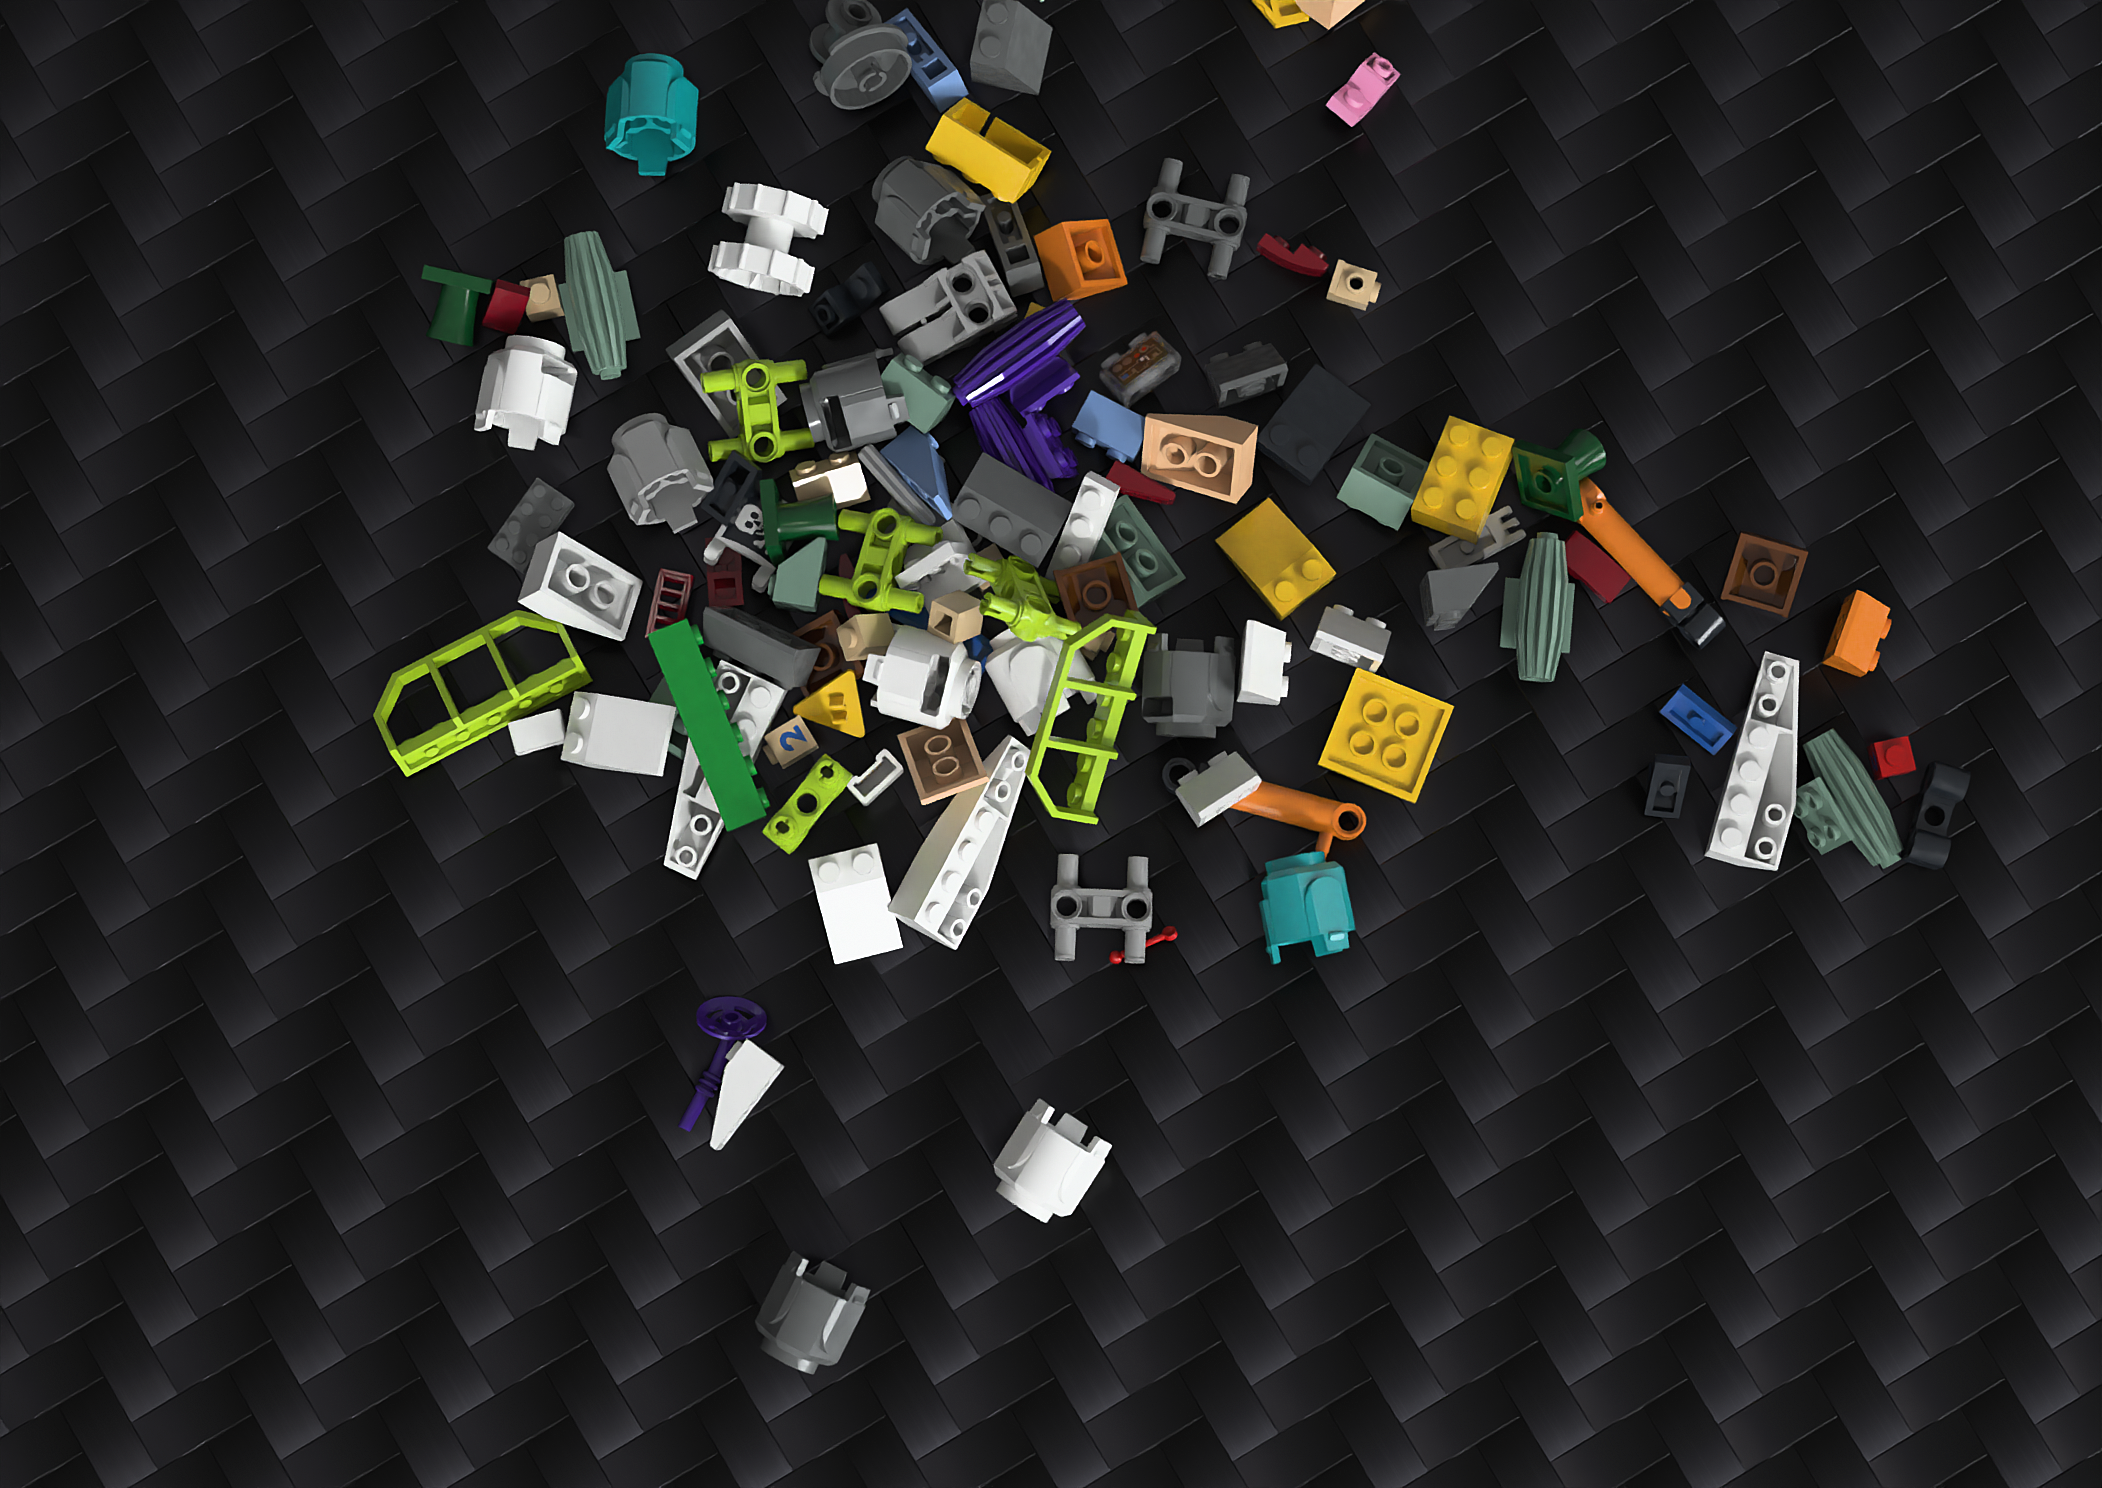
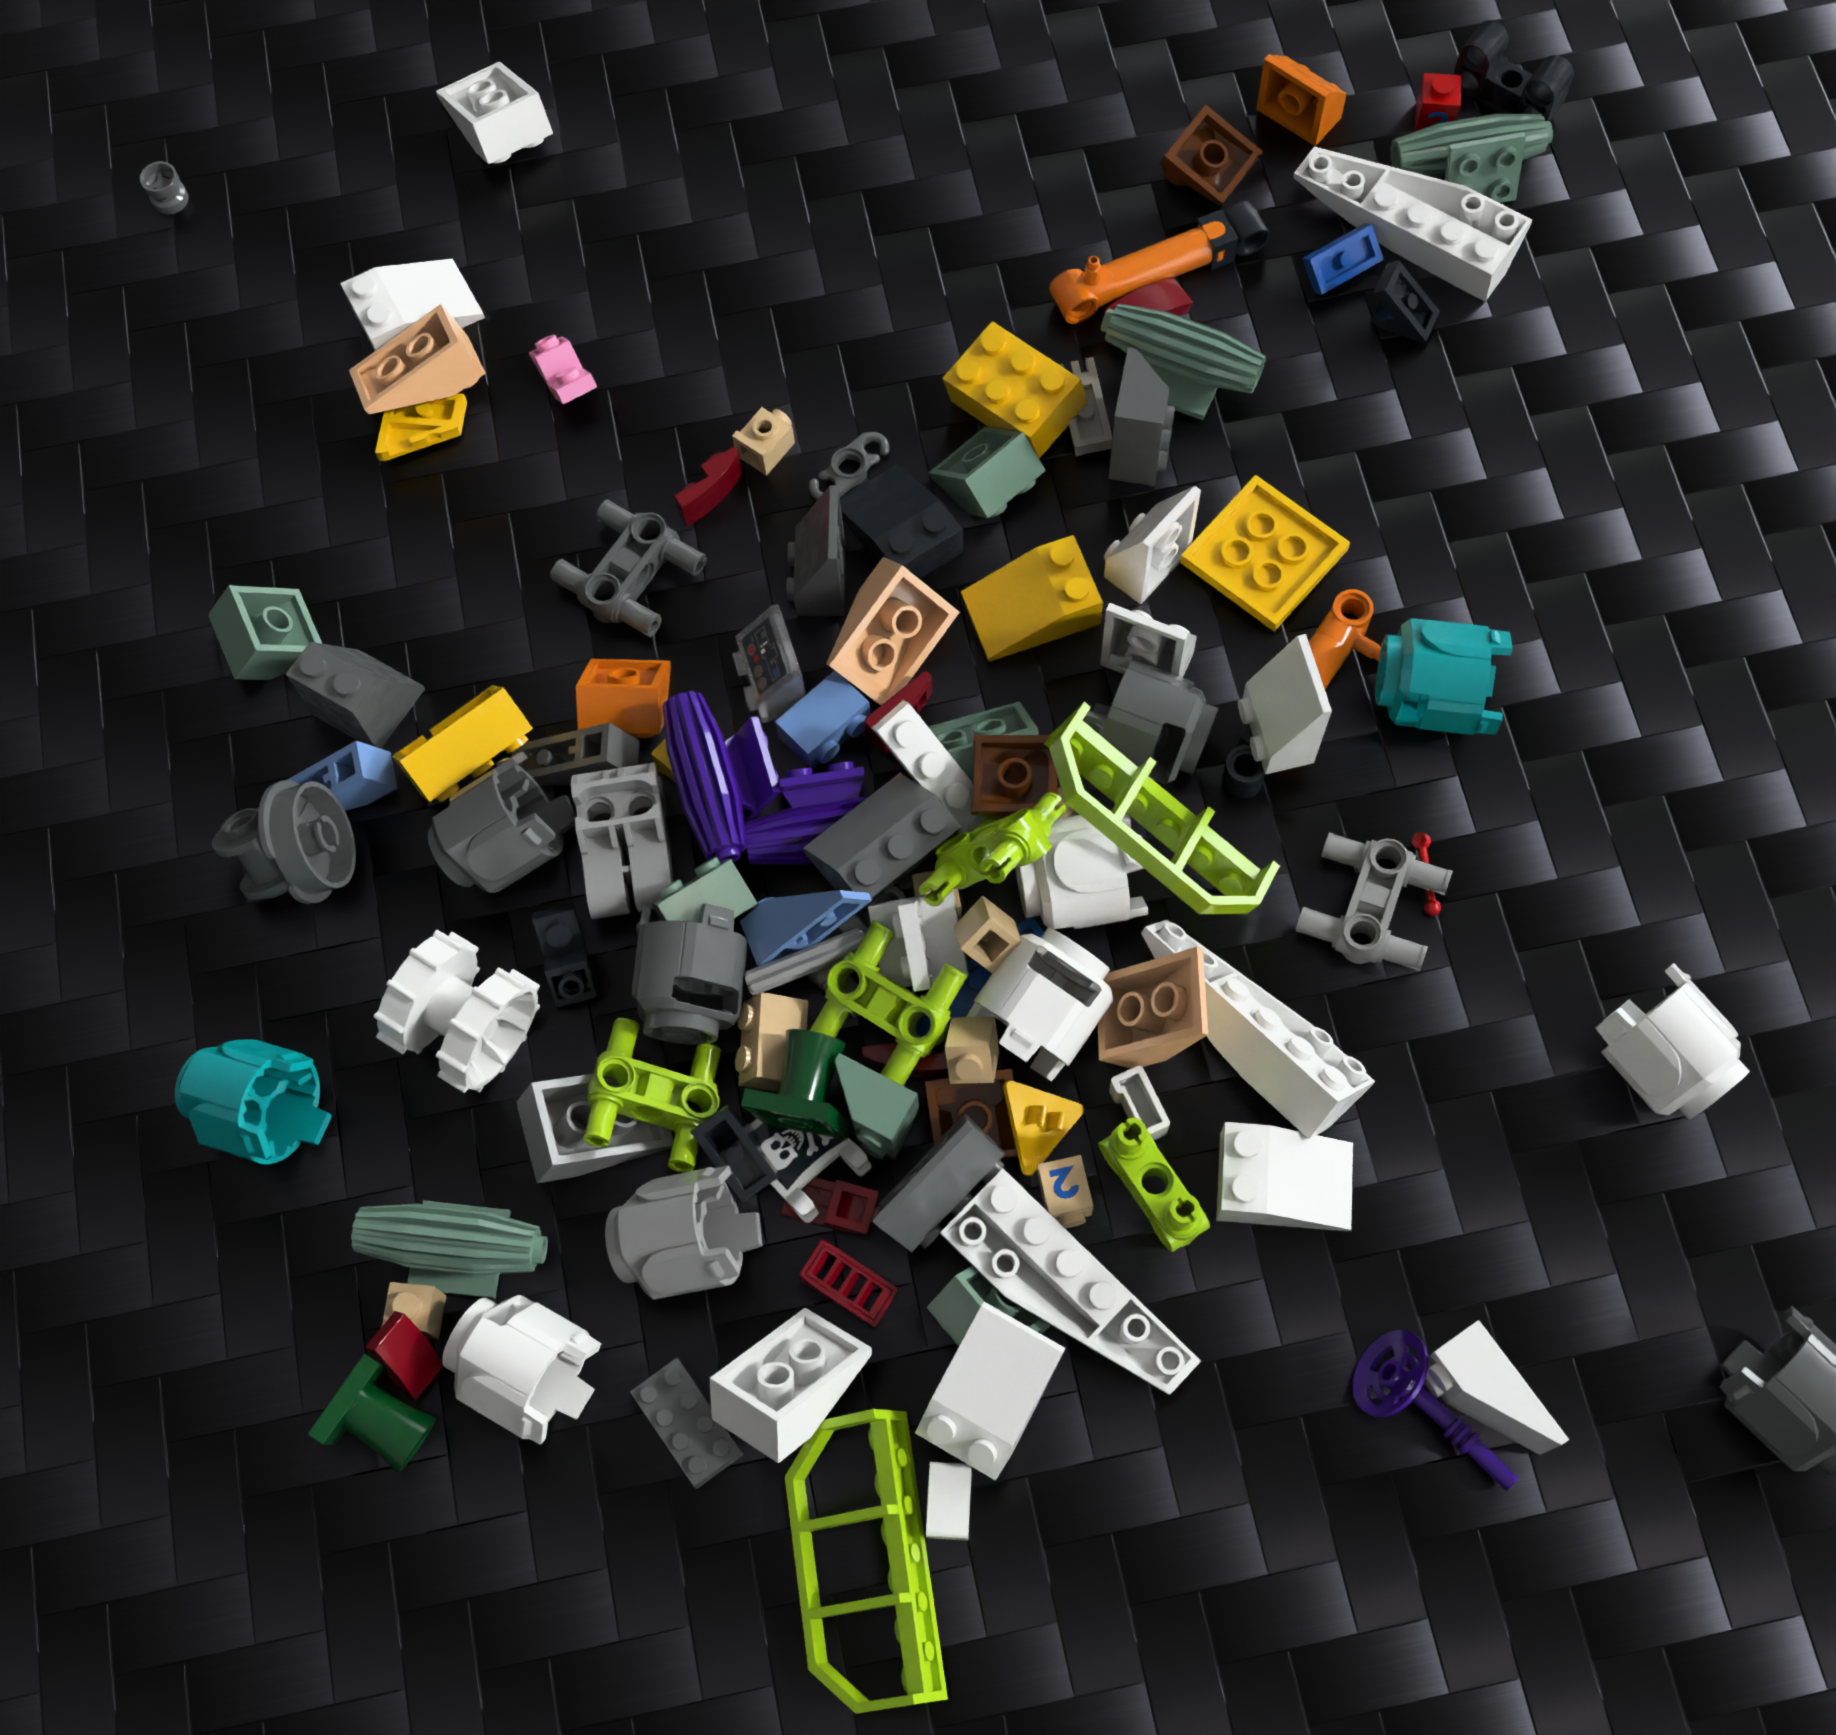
camera: 65 degrees left, 15 degrees down
green brick [647,619,770,832] -> none
dark green plant [1512,428,1606,522] -> none
none -> dark grey piece [809,431,890,500]

